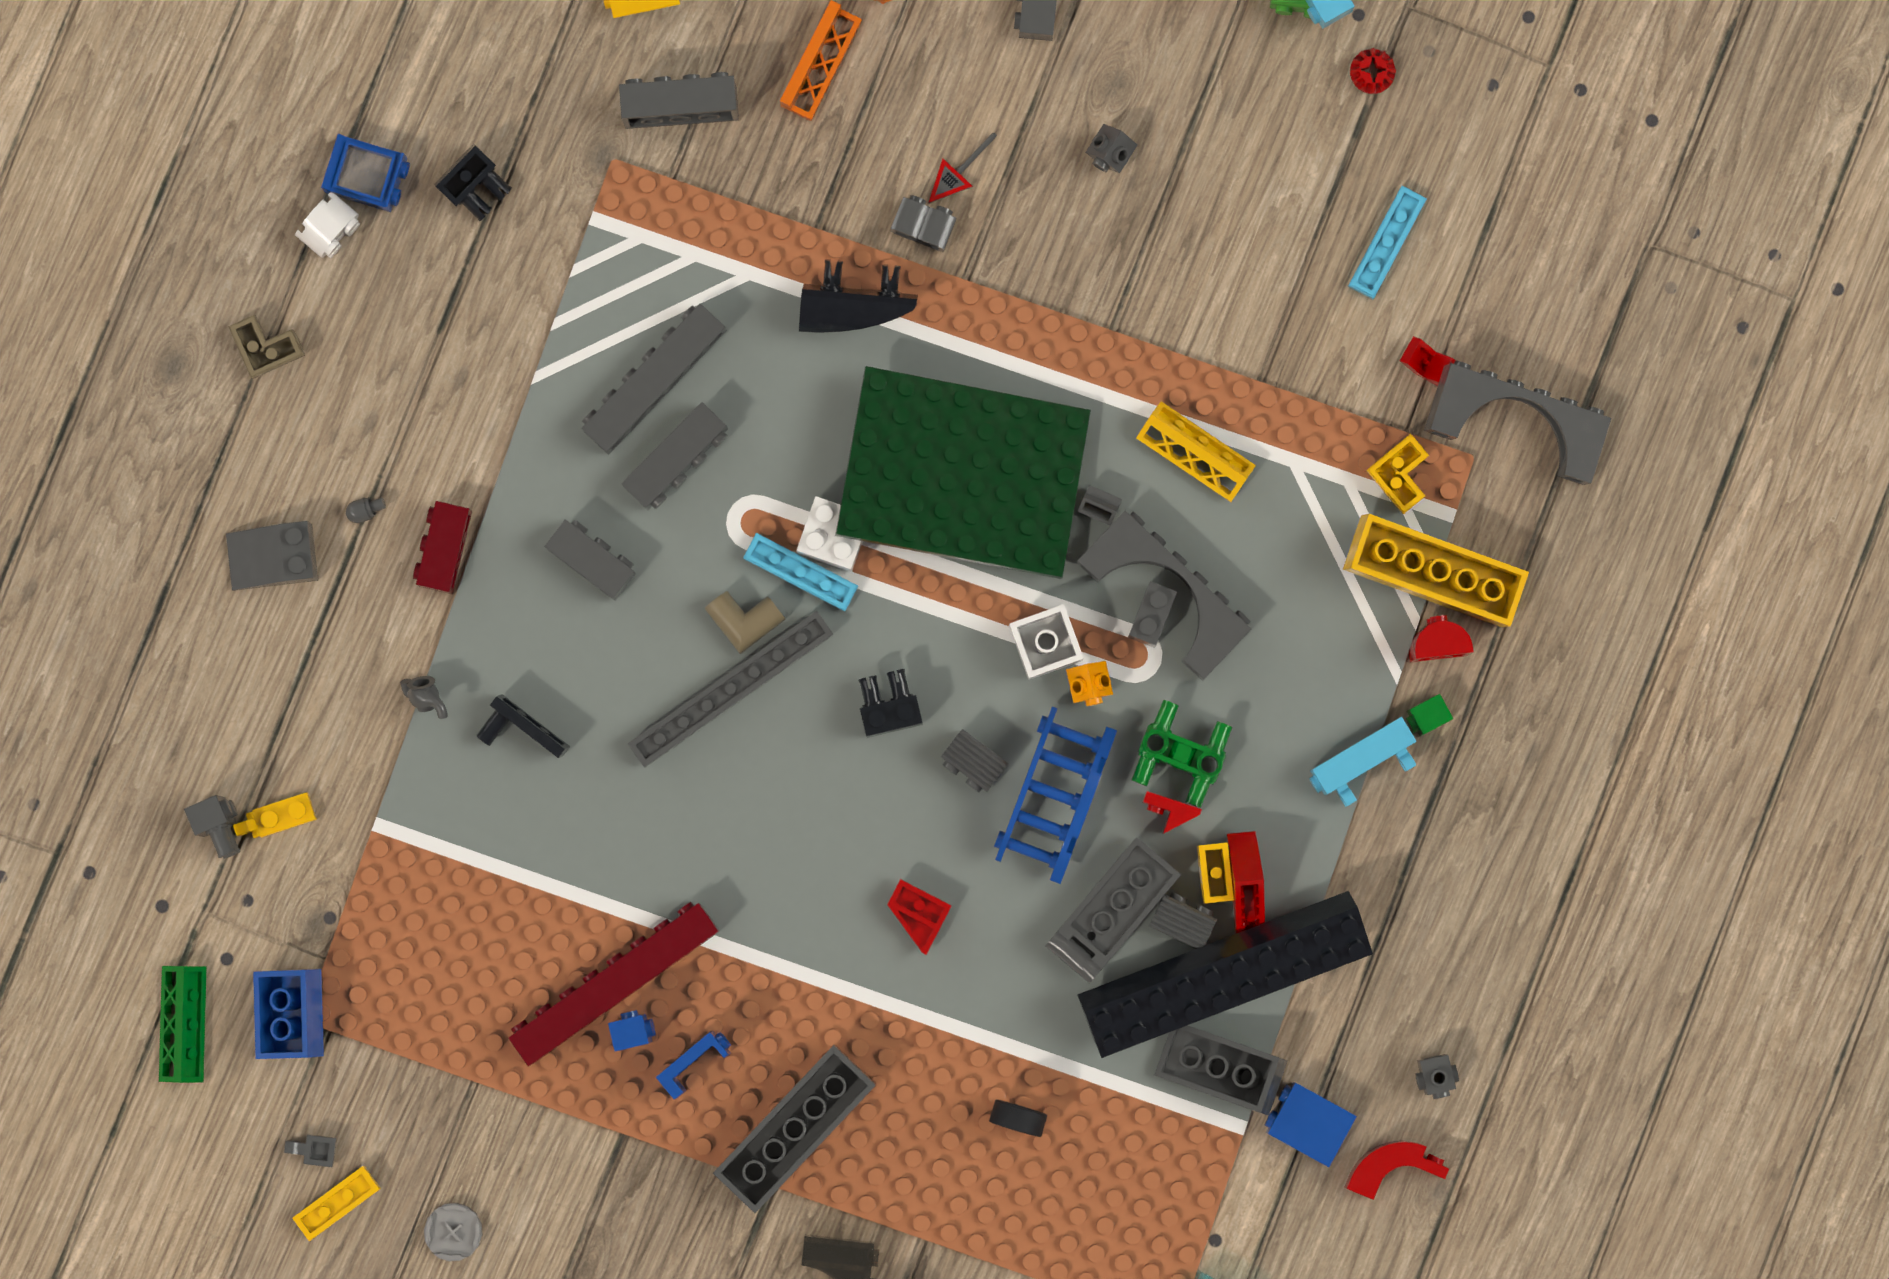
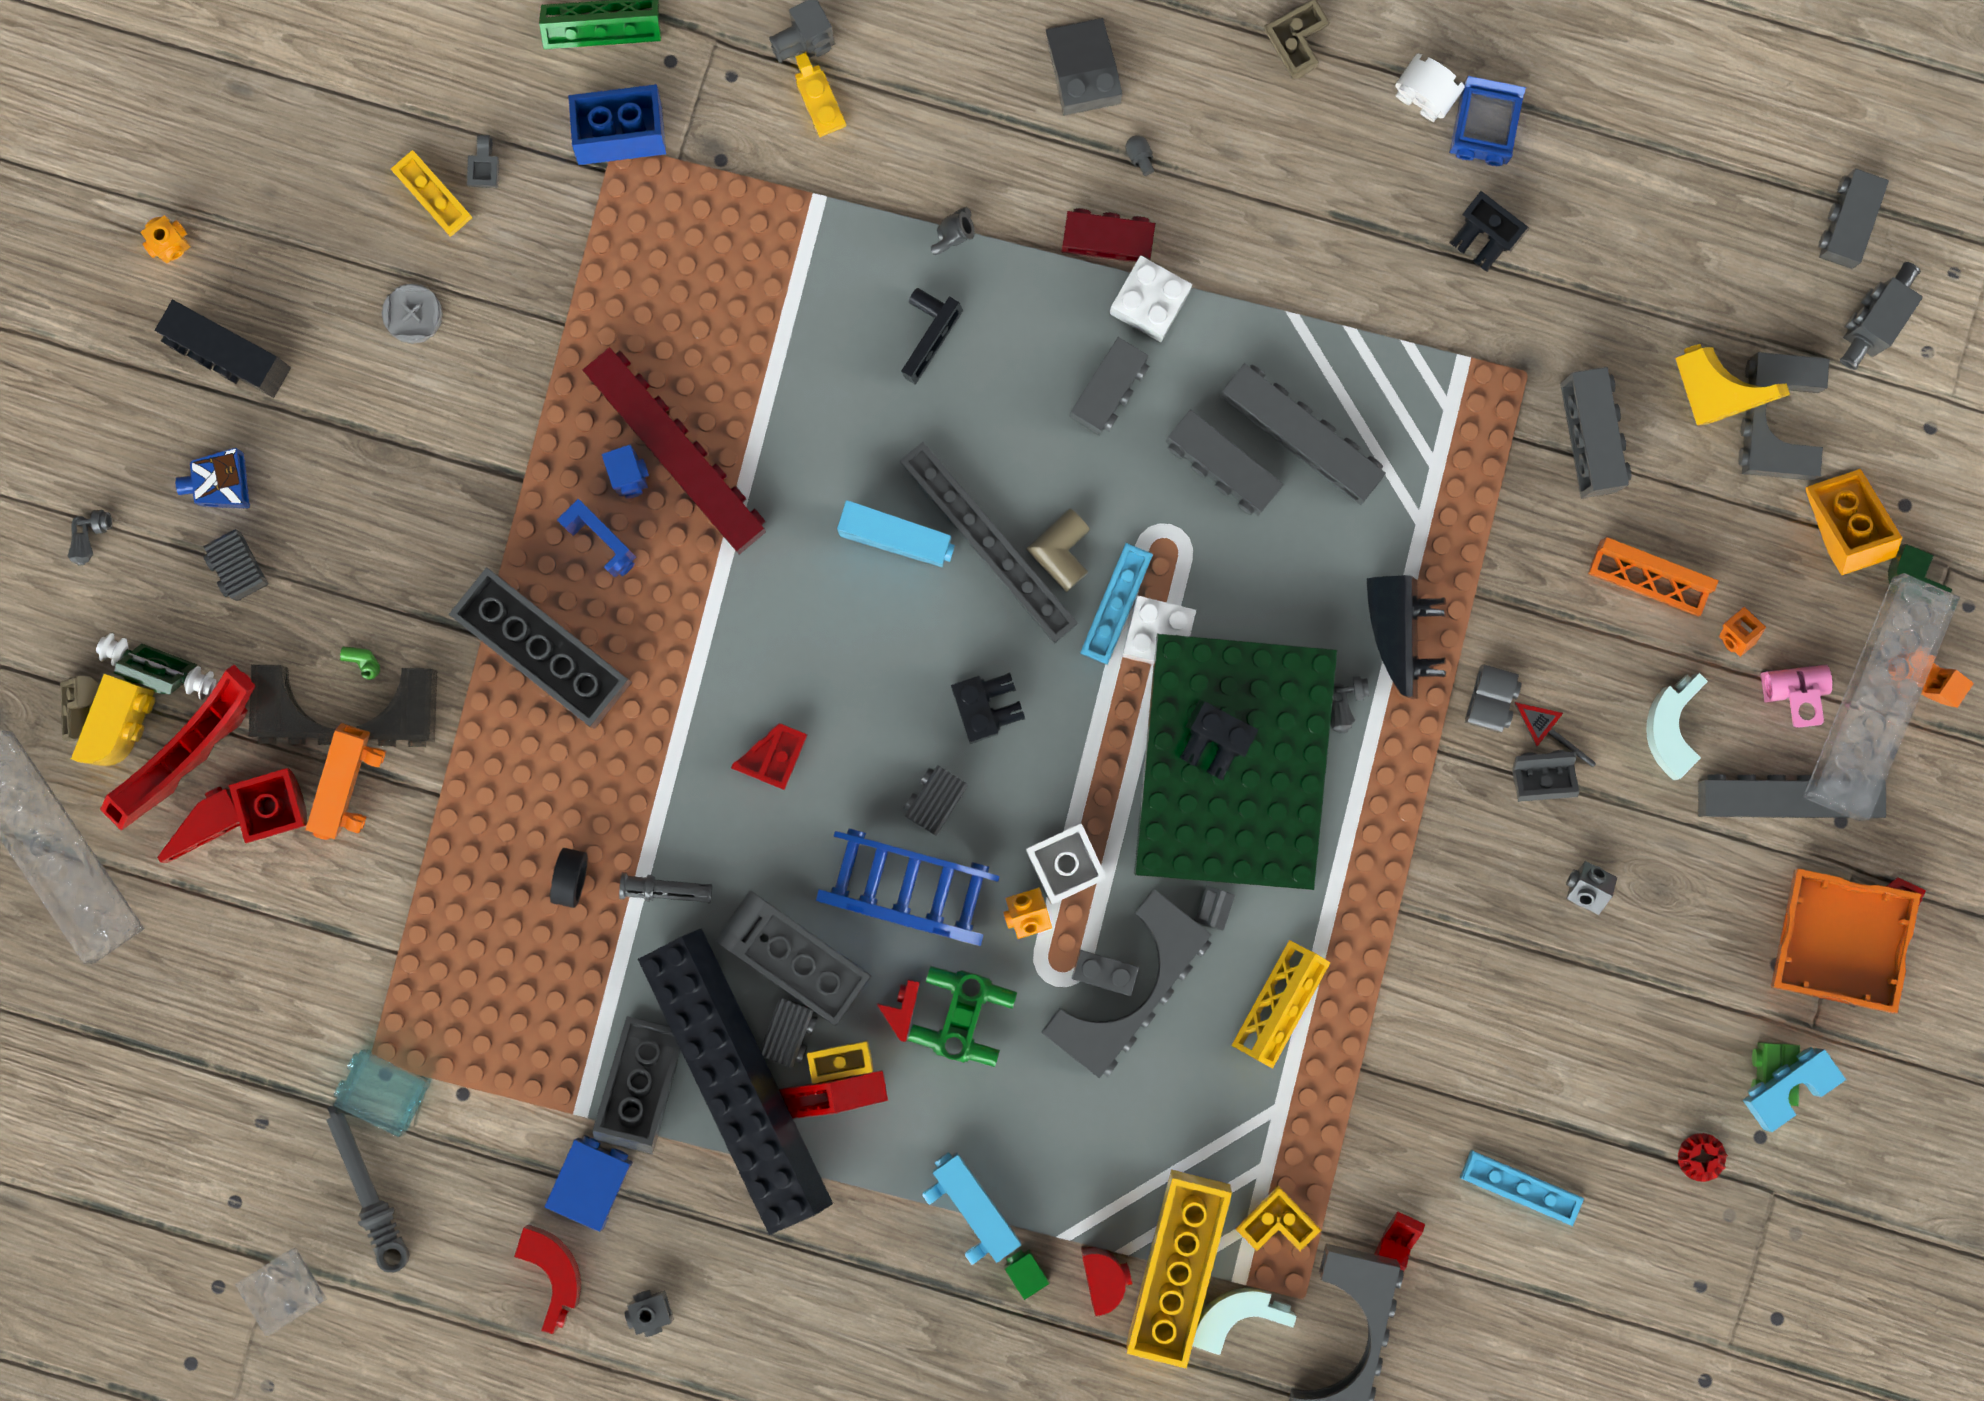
camera: 80 degrees right, 0 degrees up
none -> dark grey pin [619,872,712,903]
none -> medium azure slope [837,500,955,568]
none -> white brick [1110,255,1193,343]
none -> black brick [1179,700,1258,780]
none -> light aqua arch [1192,1288,1297,1355]
none -> dark grey piece [1330,676,1369,733]
none -> dark grey bracket [1512,750,1579,802]
none -> light aqua arch [1646,673,1708,780]

